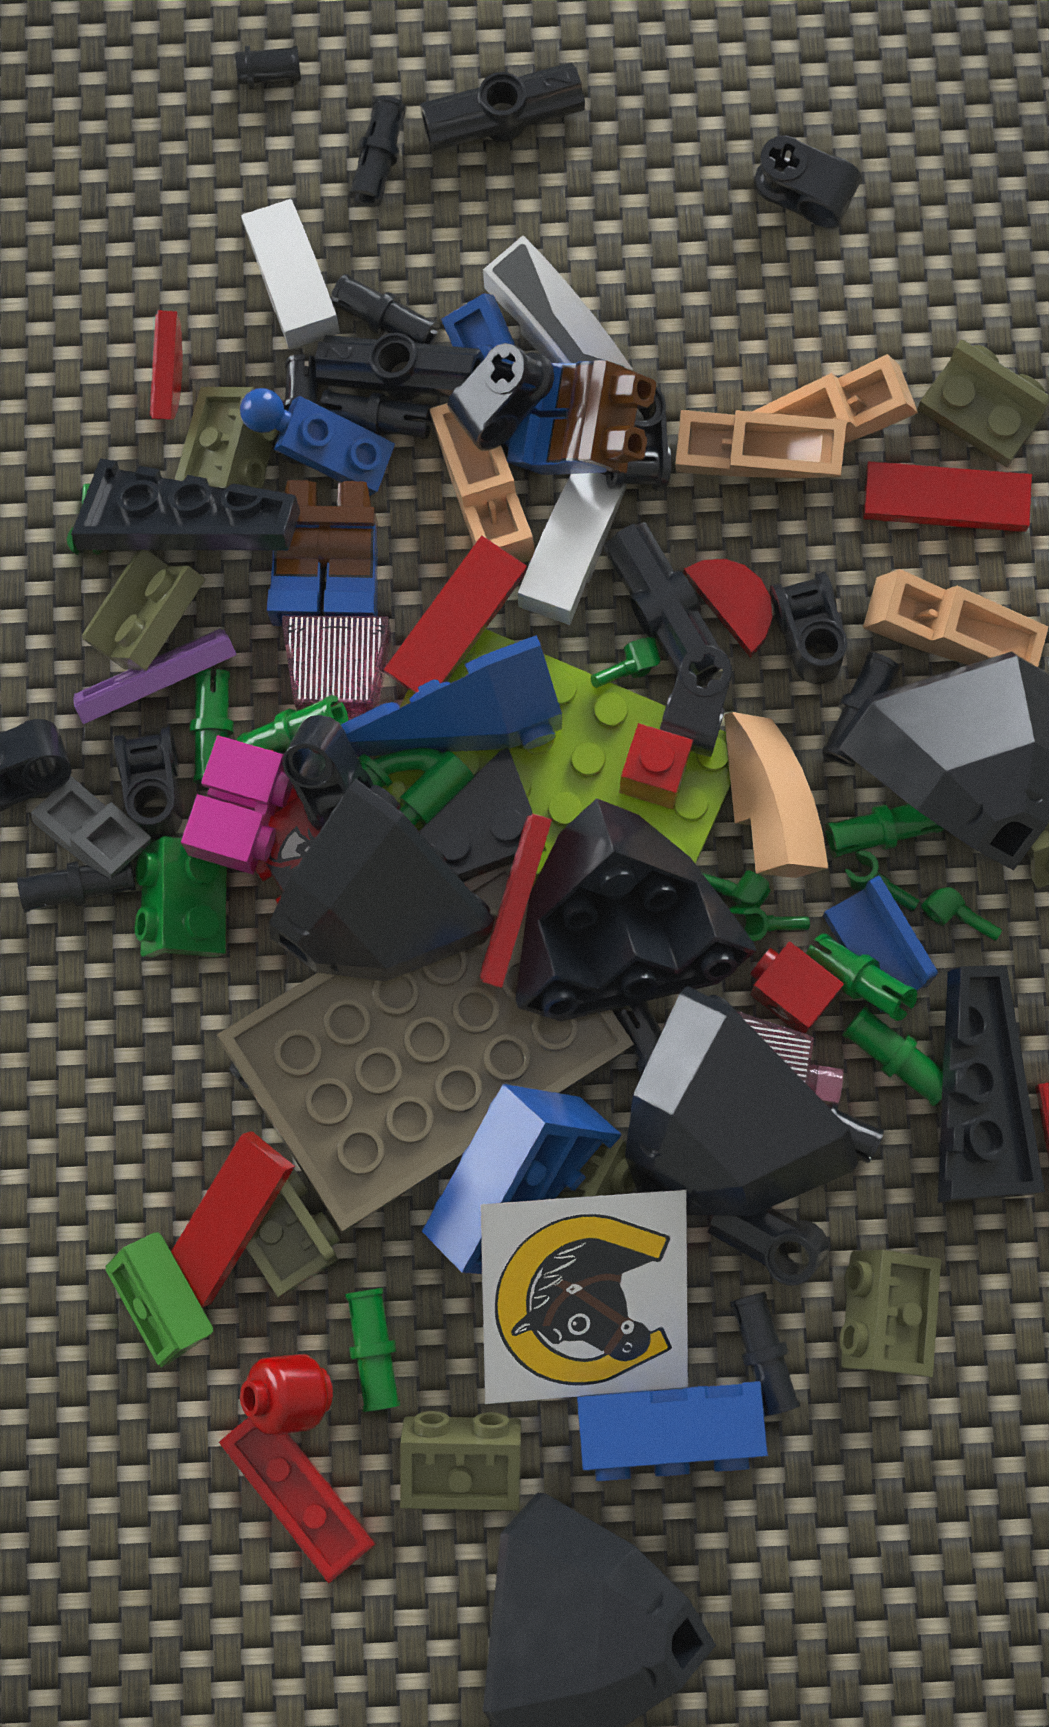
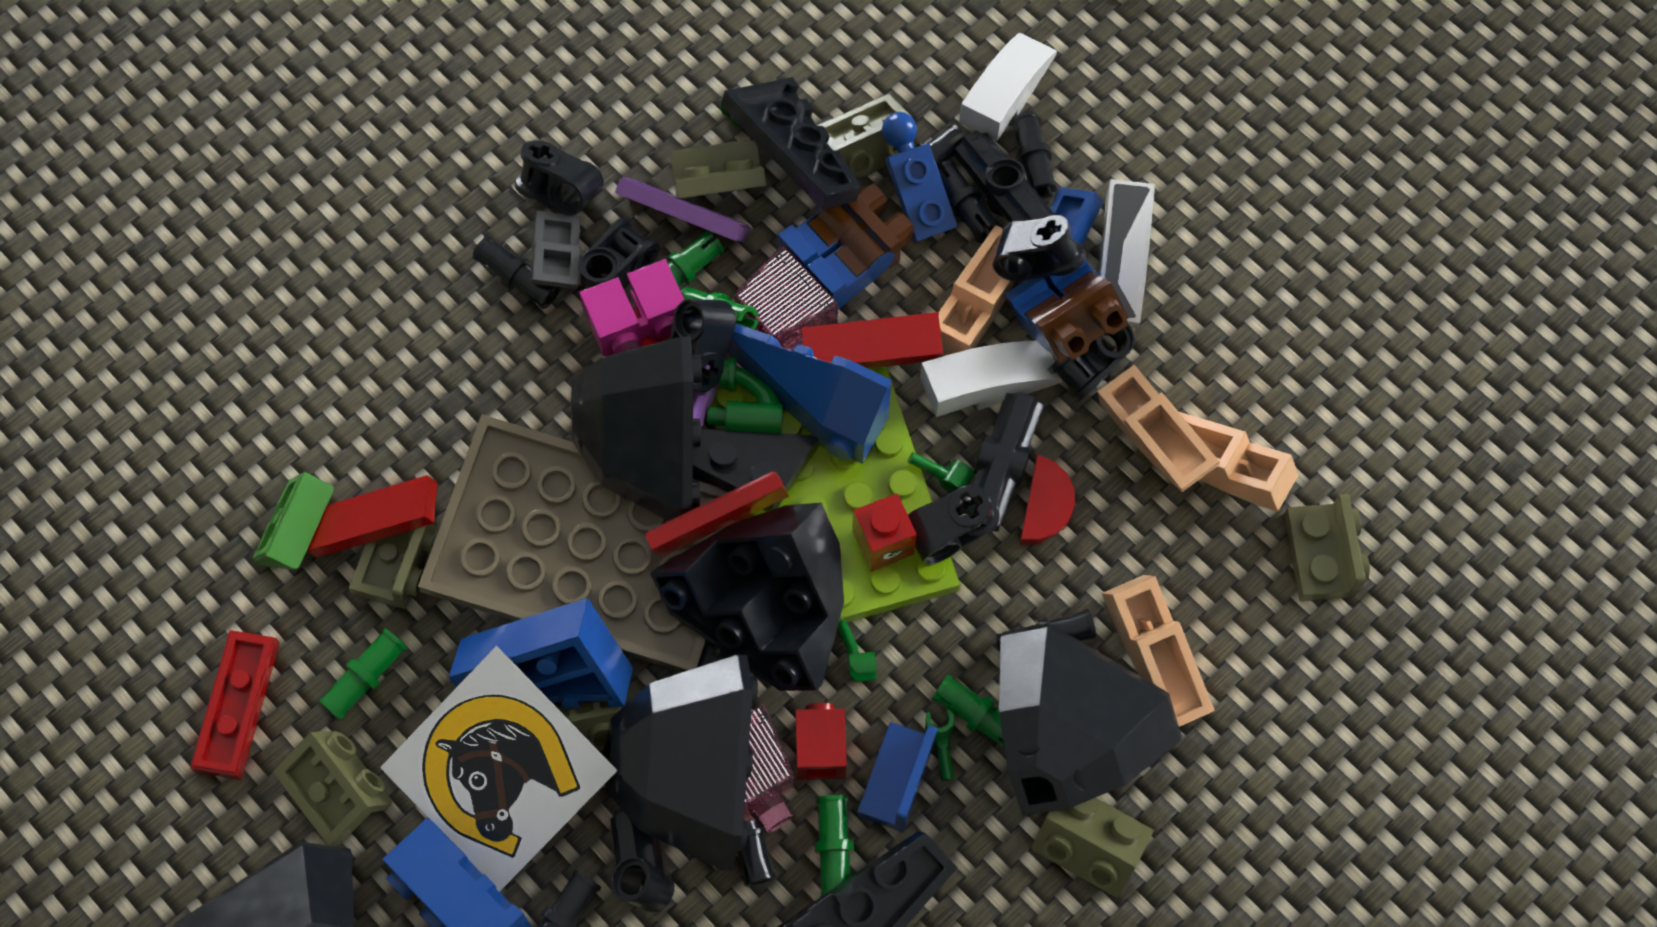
camera: 45 degrees right, 10 degrees down
green bracket [135,836,227,958] -> none
red tile [150,310,183,420] -> none
red head [240,1354,333,1435] -> none
black pin [349,95,407,207] -> none
black piece [420,62,585,152] -> none
light nougat slope [724,712,828,878] -> none
green hand [729,905,810,941] -> none
black piece [754,135,862,228] -> none
black piece [769,570,847,684] -> none
green pin [806,933,918,1021] -> none
red tile [863,461,1032,532] -> none
green hand [921,887,1002,941] -> none

